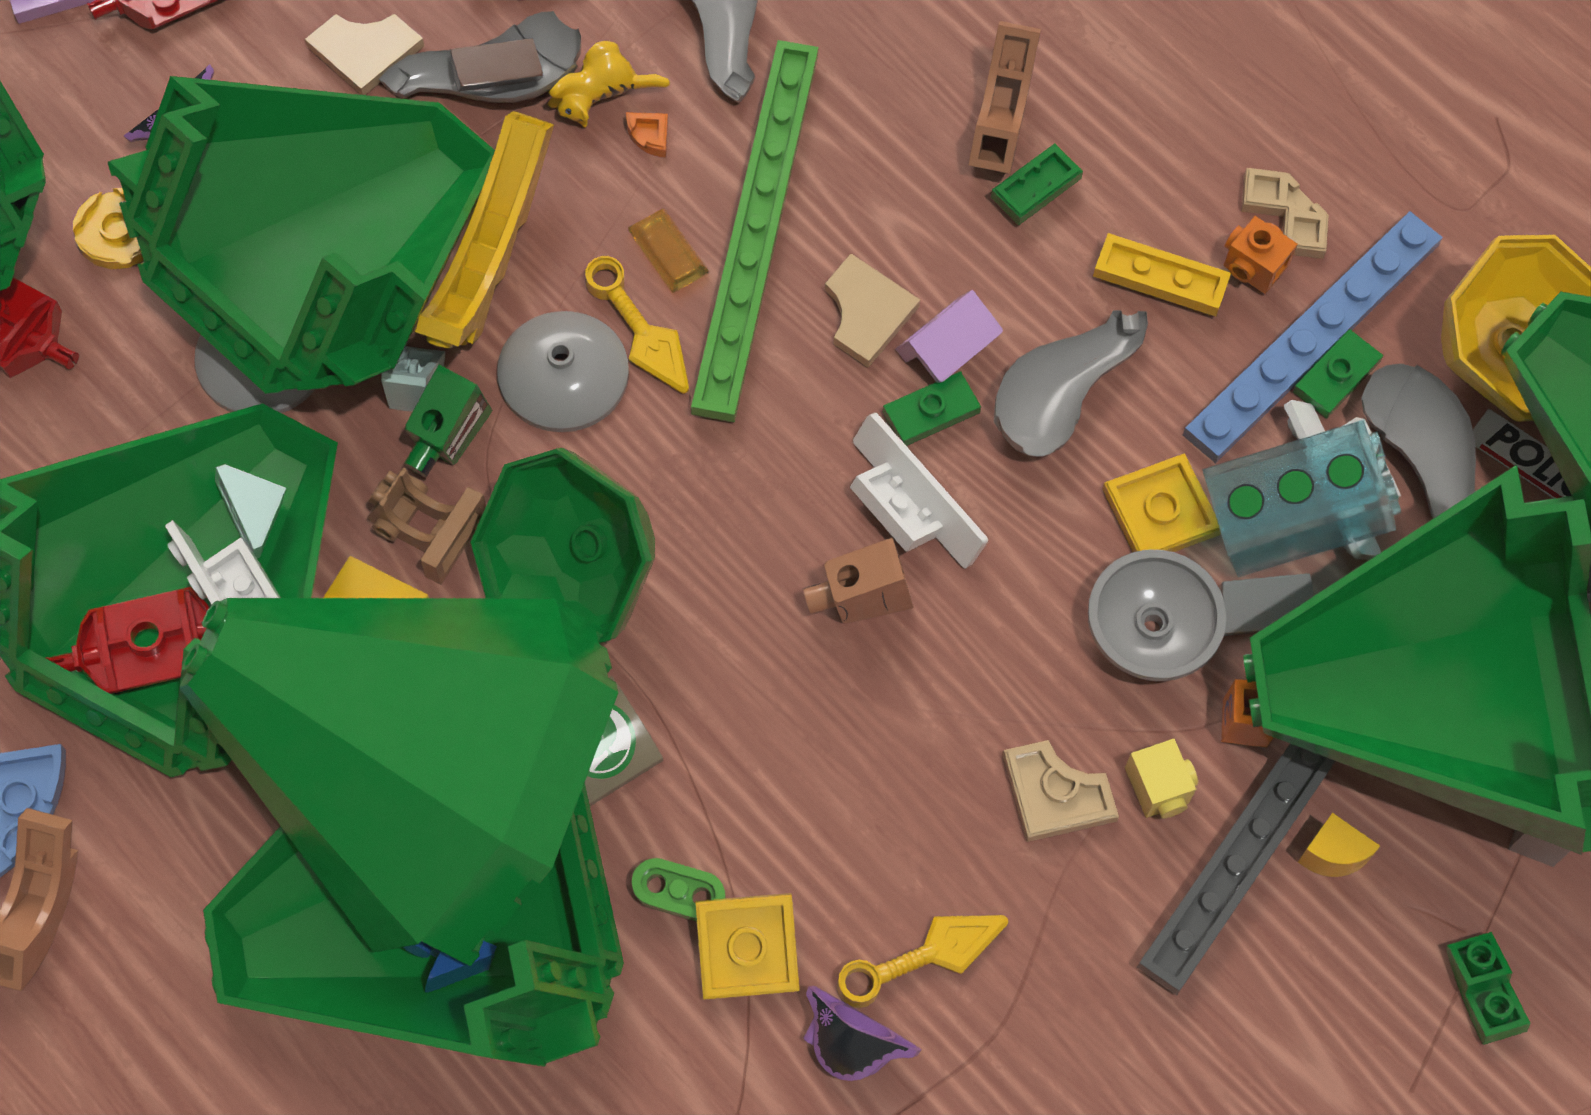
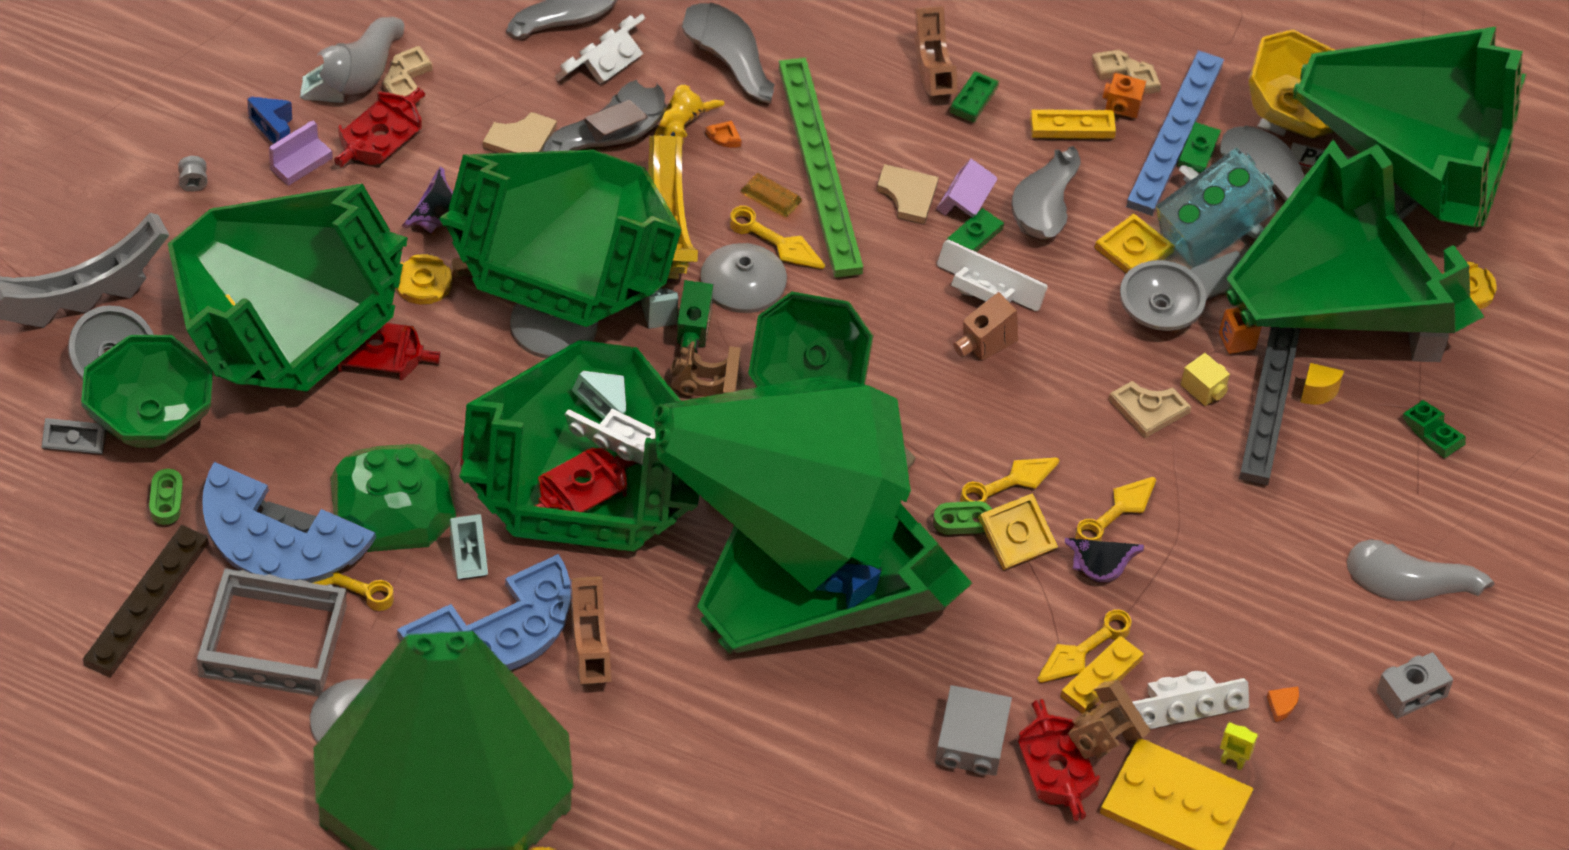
camera: 25 degrees left, 15 degrees down
none -> yellow piece [960,457,1060,503]

